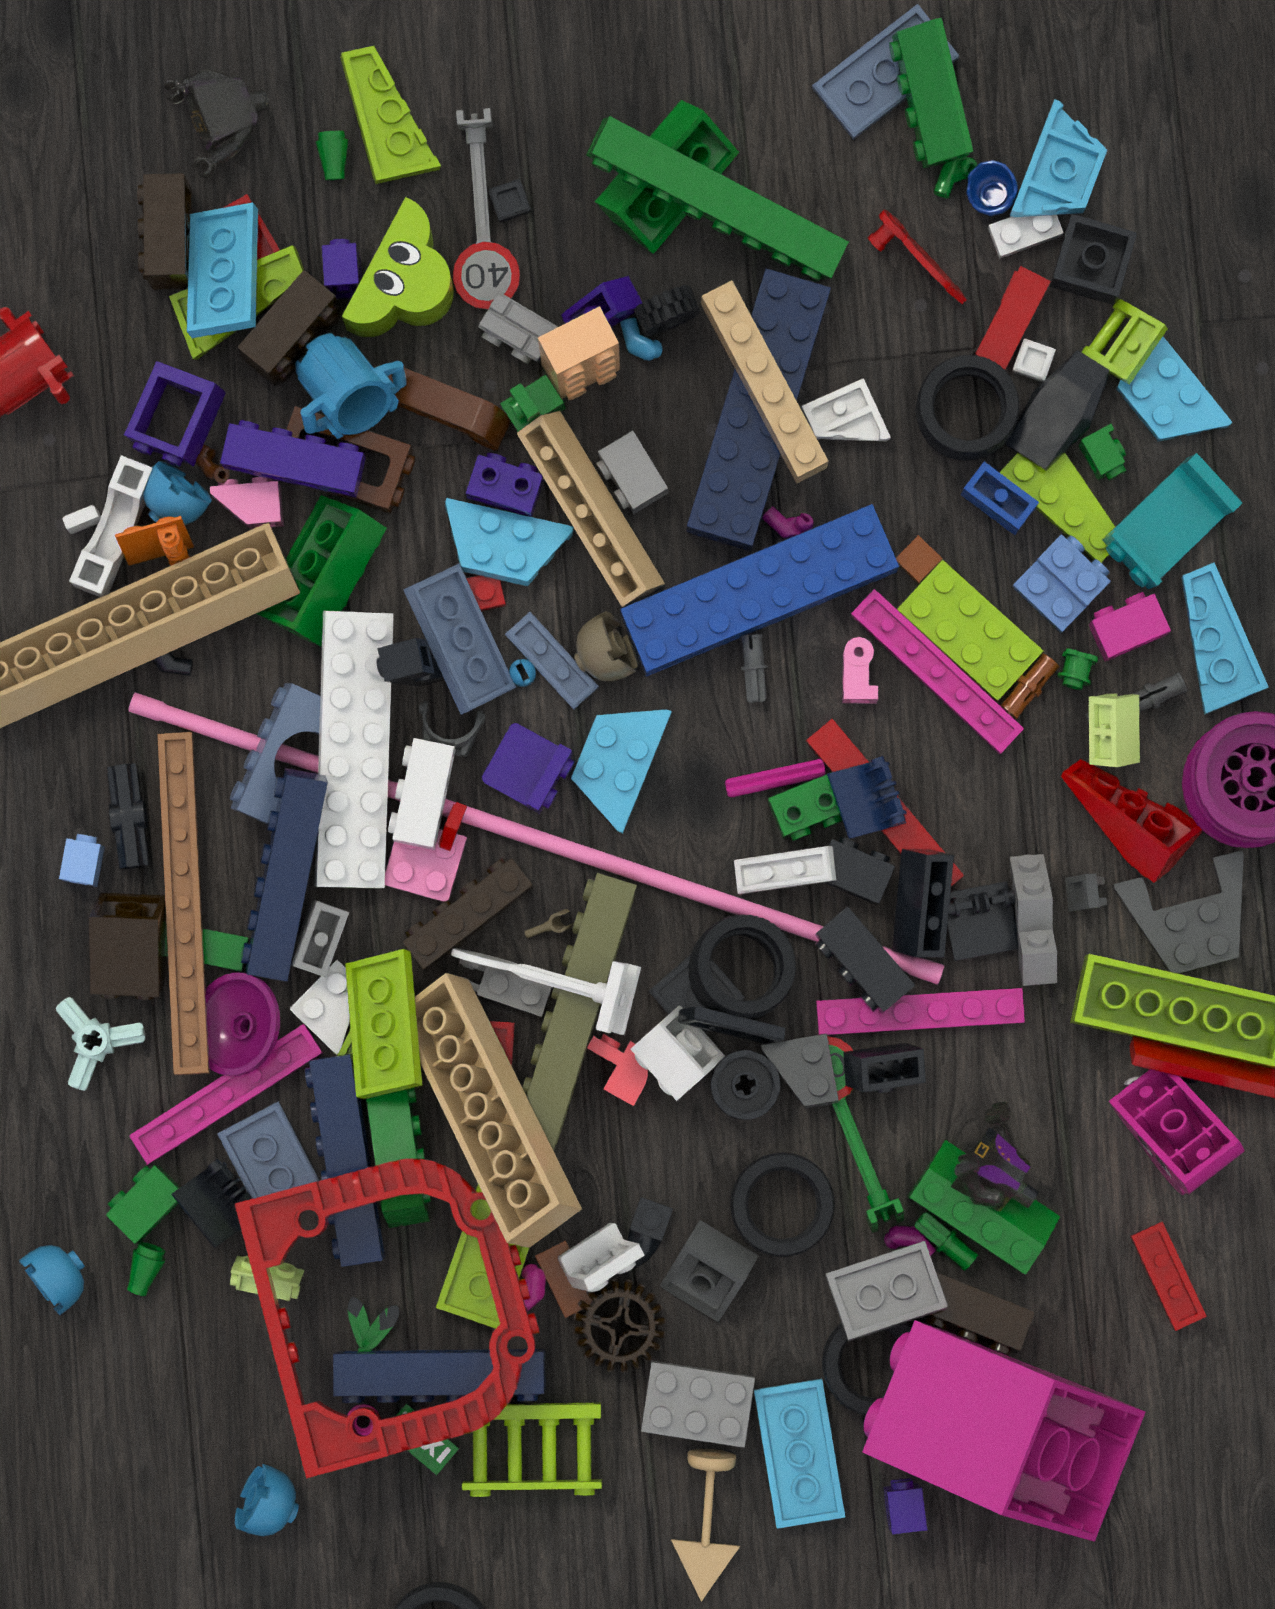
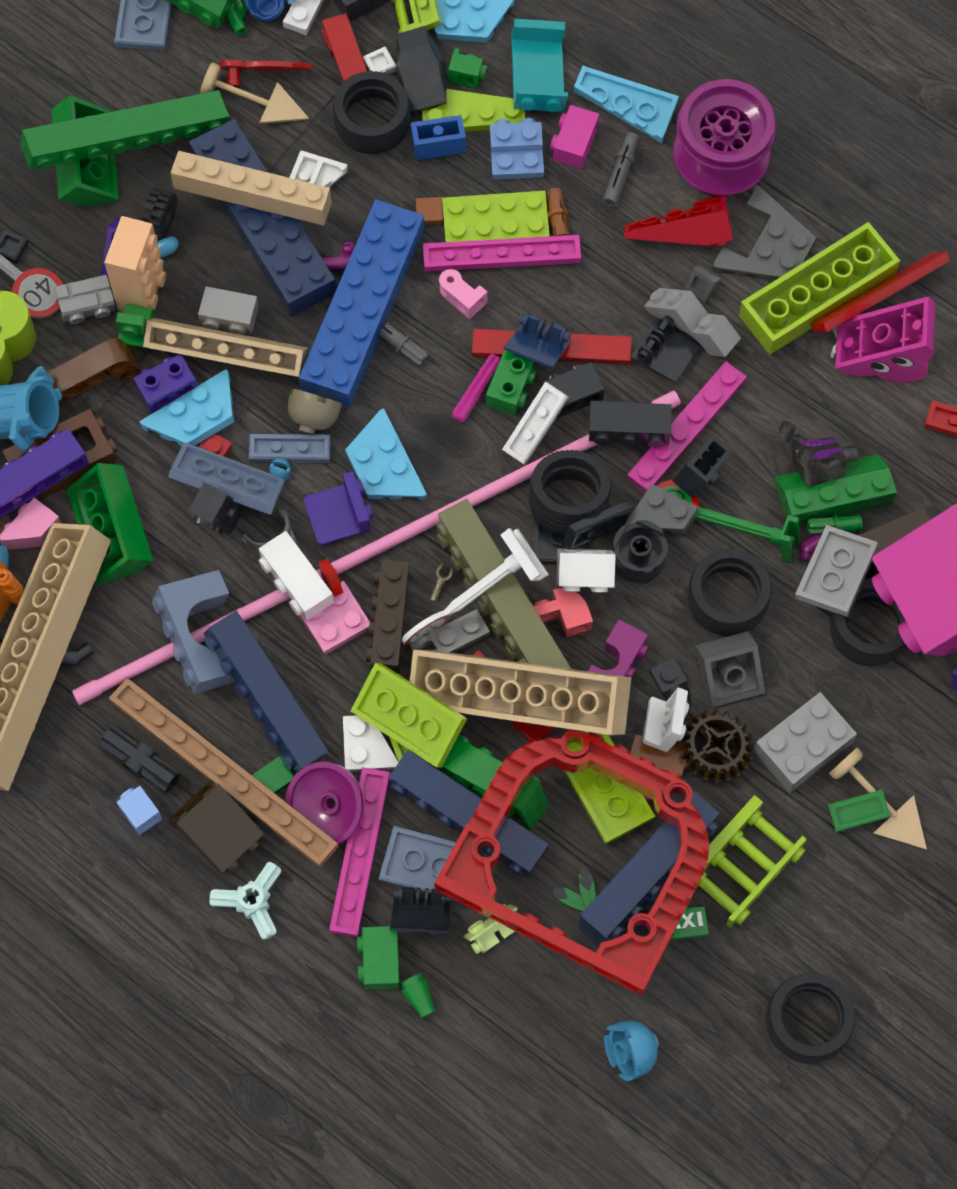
camera: 50 degrees left, 15 degrees down
dark azure cylinder [19,1245,85,1315] -> none
light grey brick [291,899,349,977] -> none
white plate [314,611,393,888] -> none
medium azure plate [754,1378,845,1529] -> none
black brick [892,849,954,957] -> none
green brick [1058,648,1098,690] -> none
yellowish green hinge [1089,693,1140,767] -> none
none -> tan piece [200,62,309,124]
none -> magenta arch [588,619,649,679]
none -> green tile [828,789,891,832]

